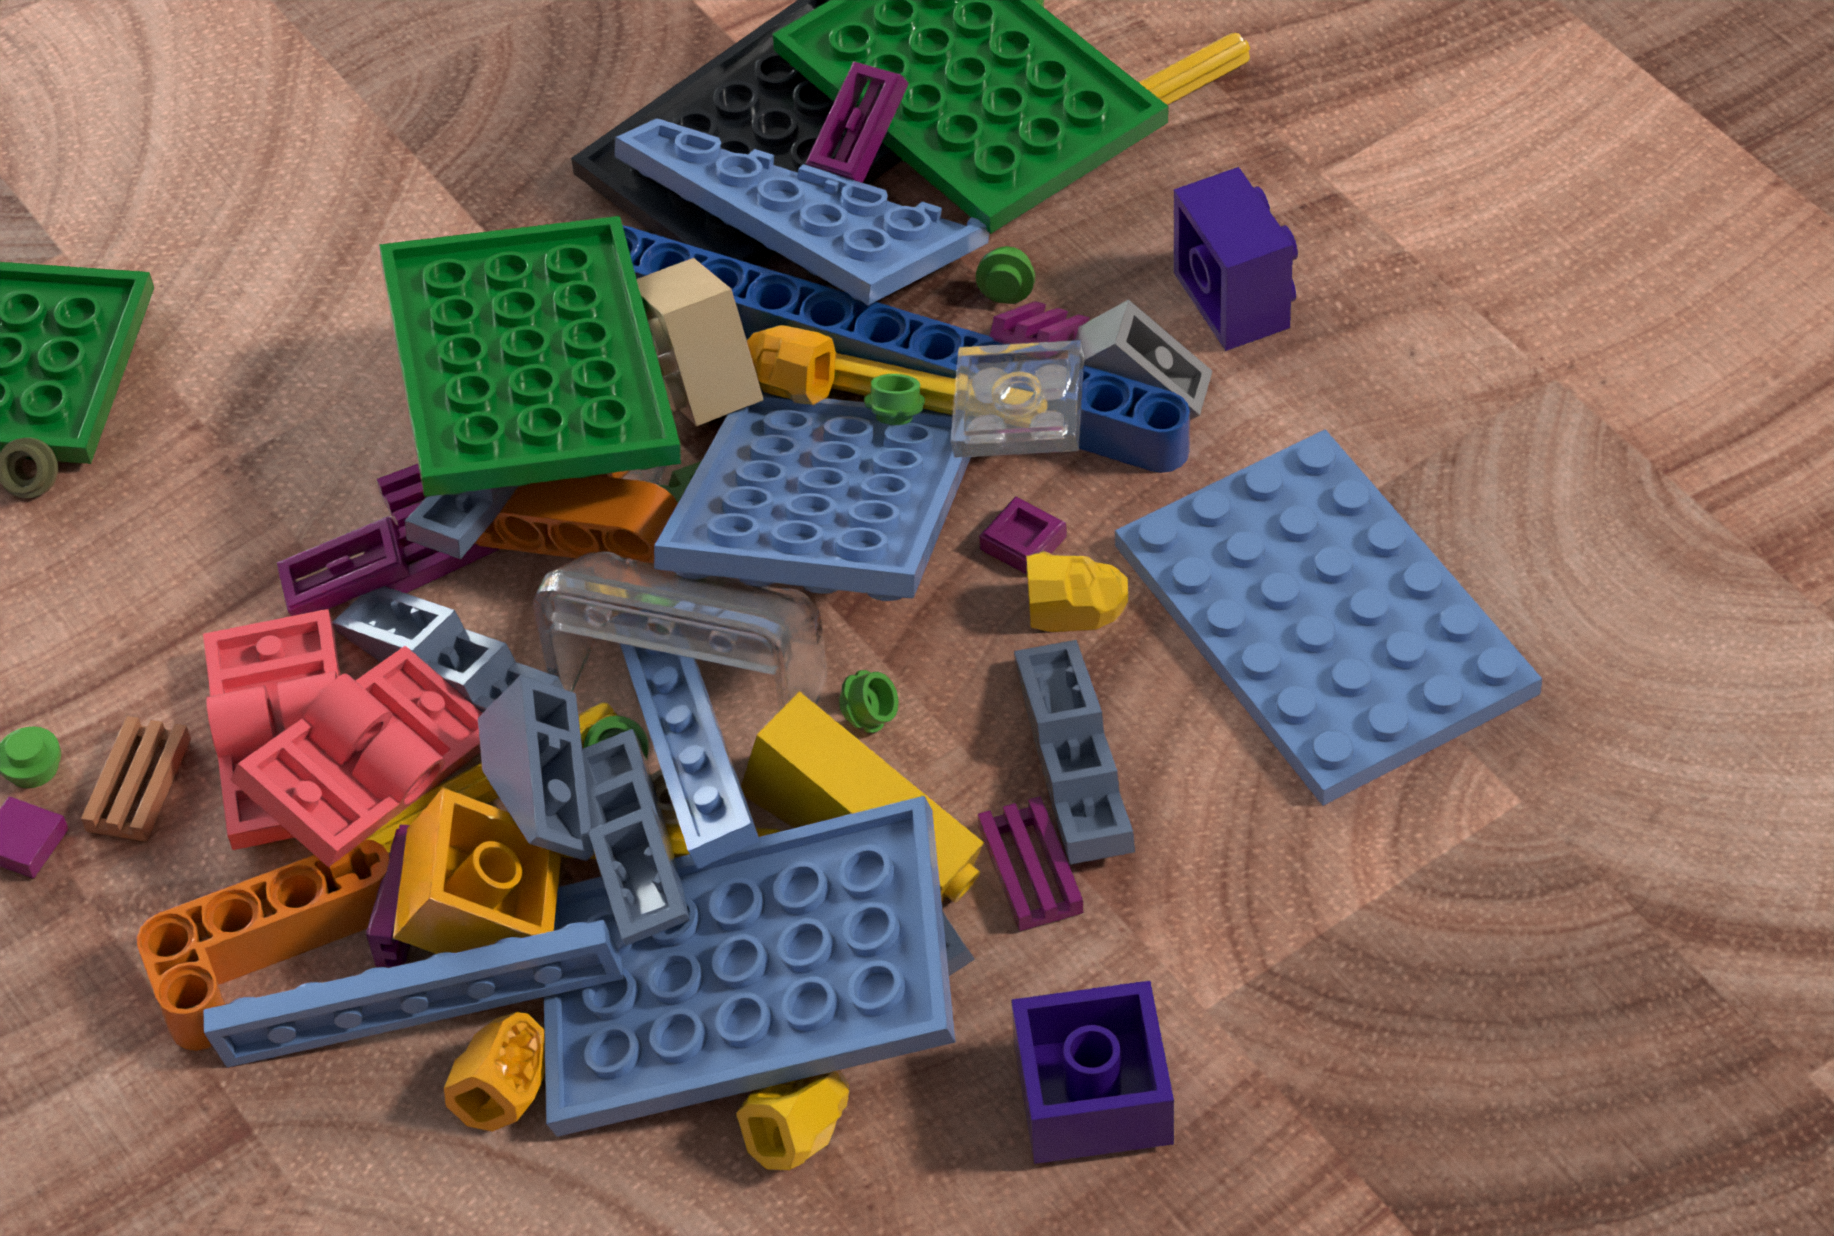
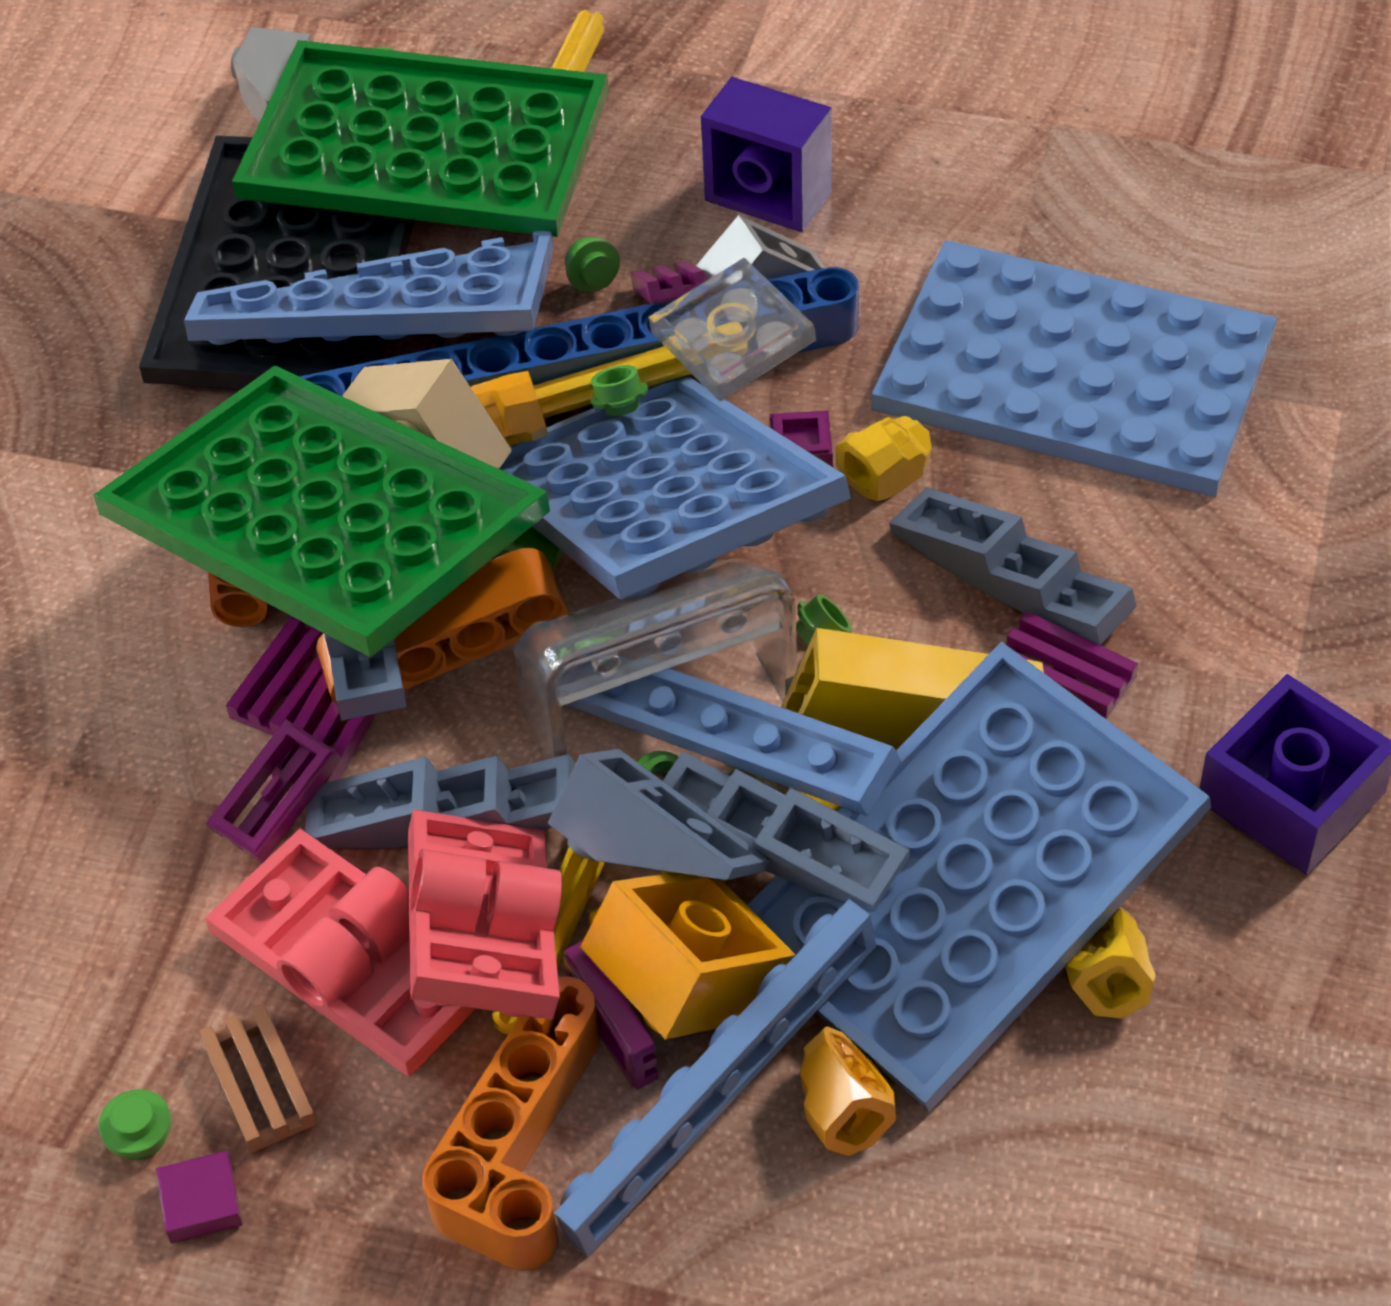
camera: 40 degrees left, 0 degrees up
magenta tile [805,61,909,183] -> none

